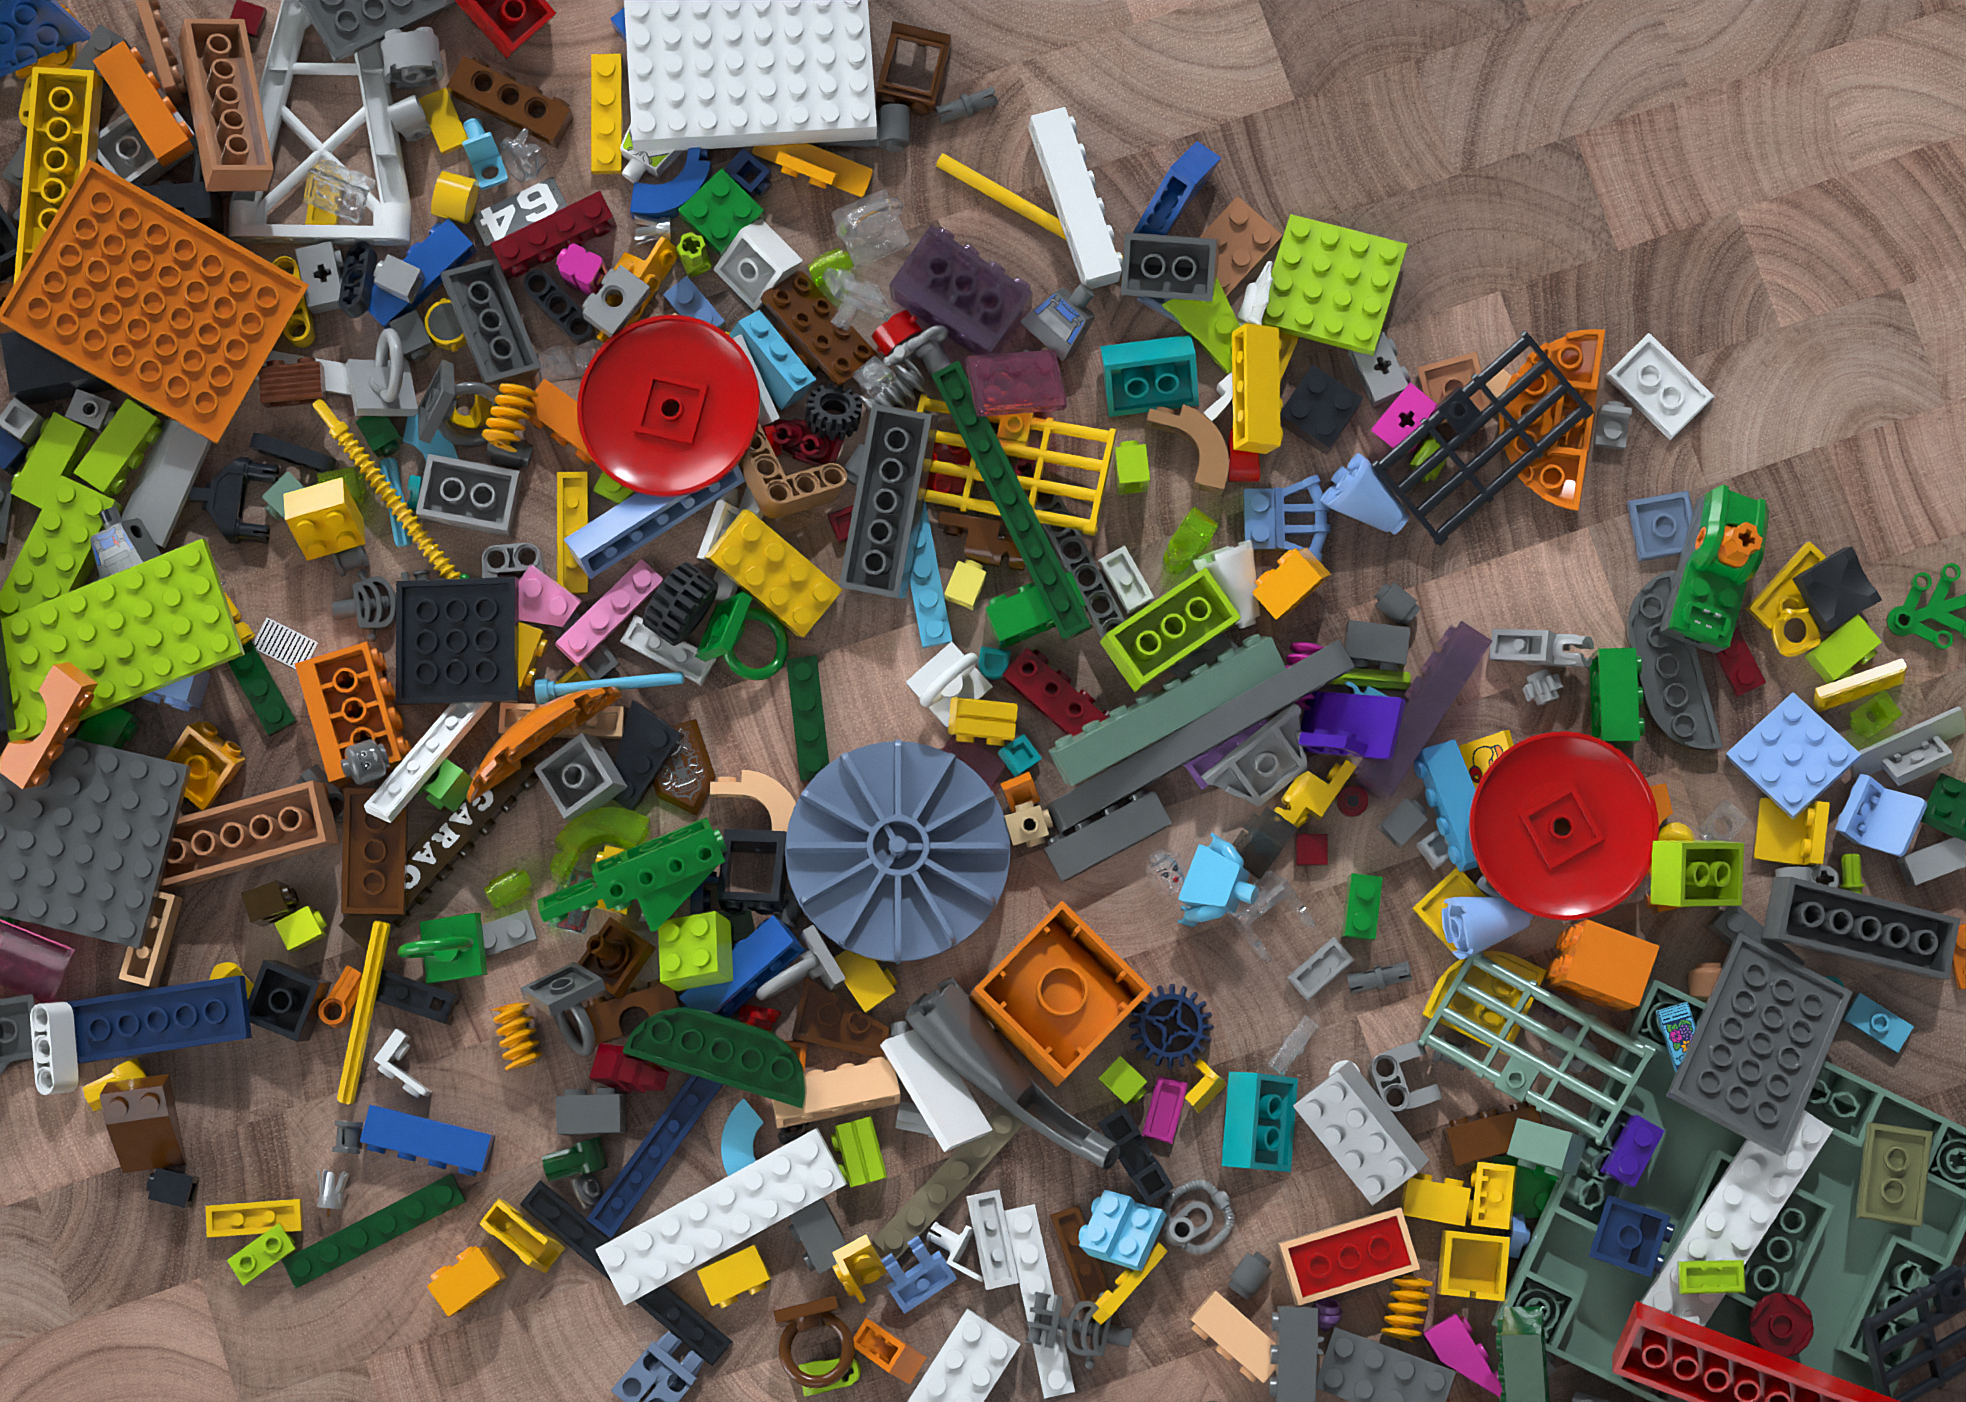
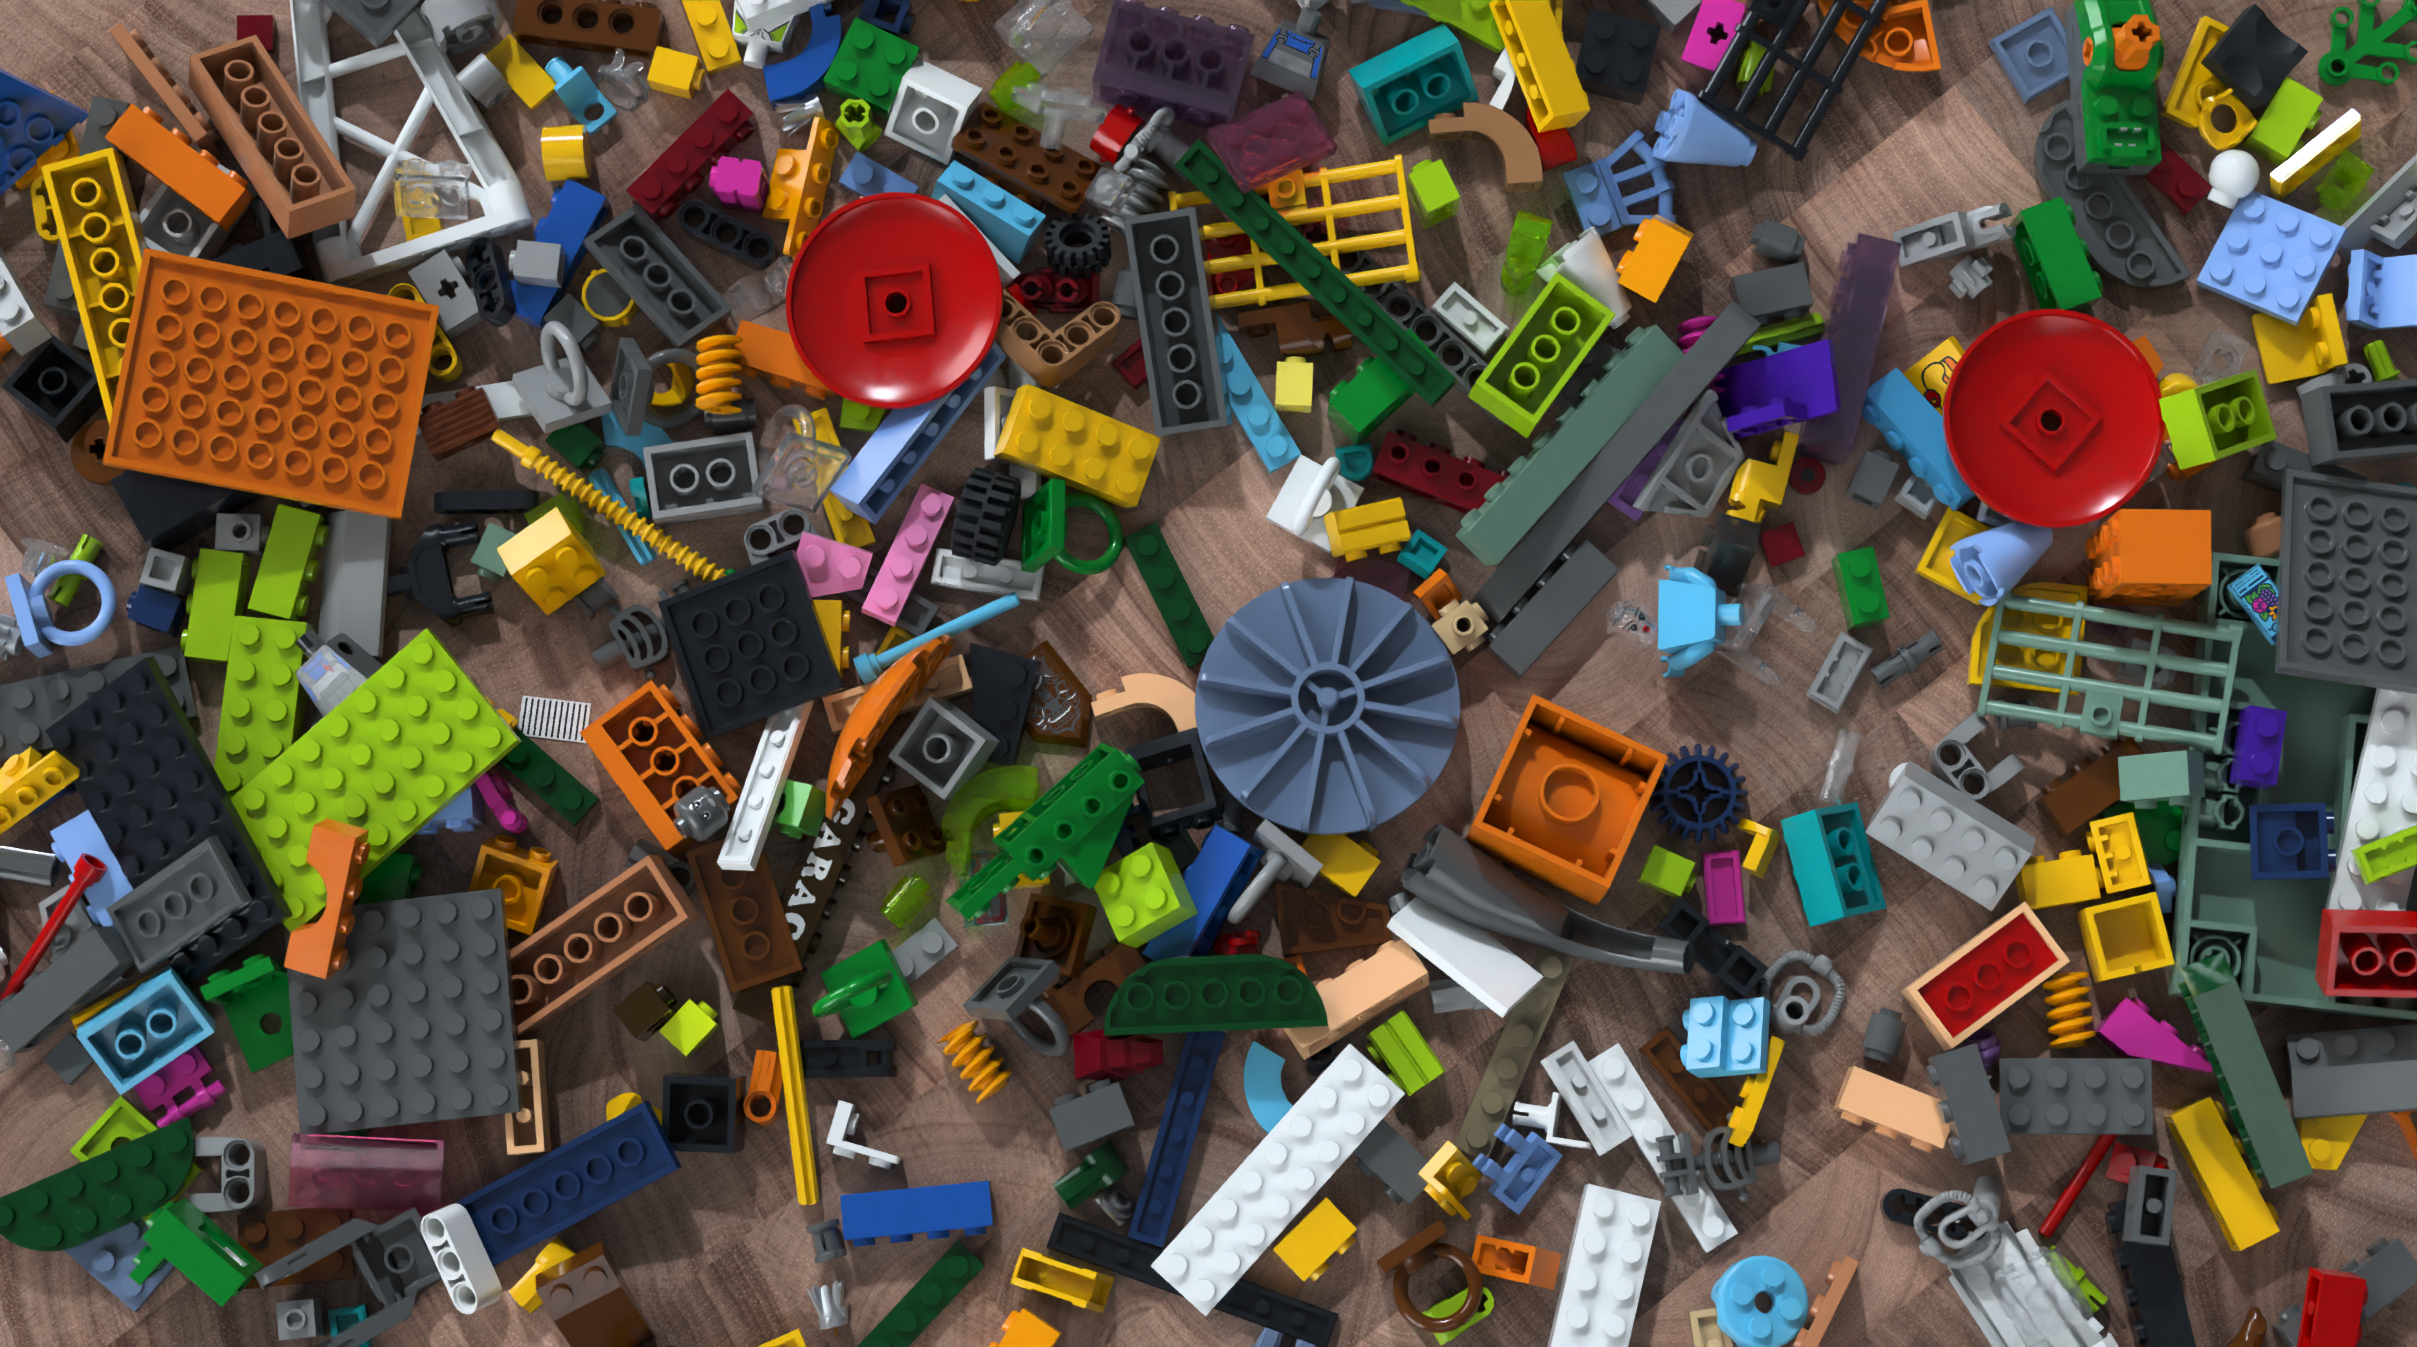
camera: 20 degrees left, 0 degrees up
sticker [472,177,568,246] -> none
light grey brick [582,265,651,338] -> none
none -> dark pink plate [475,771,529,834]
none -> yellow brick [647,46,706,100]
none -> clear tile [752,404,852,513]
none -> reddish brown plate [866,784,947,867]
none -> white piece [2207,149,2260,210]

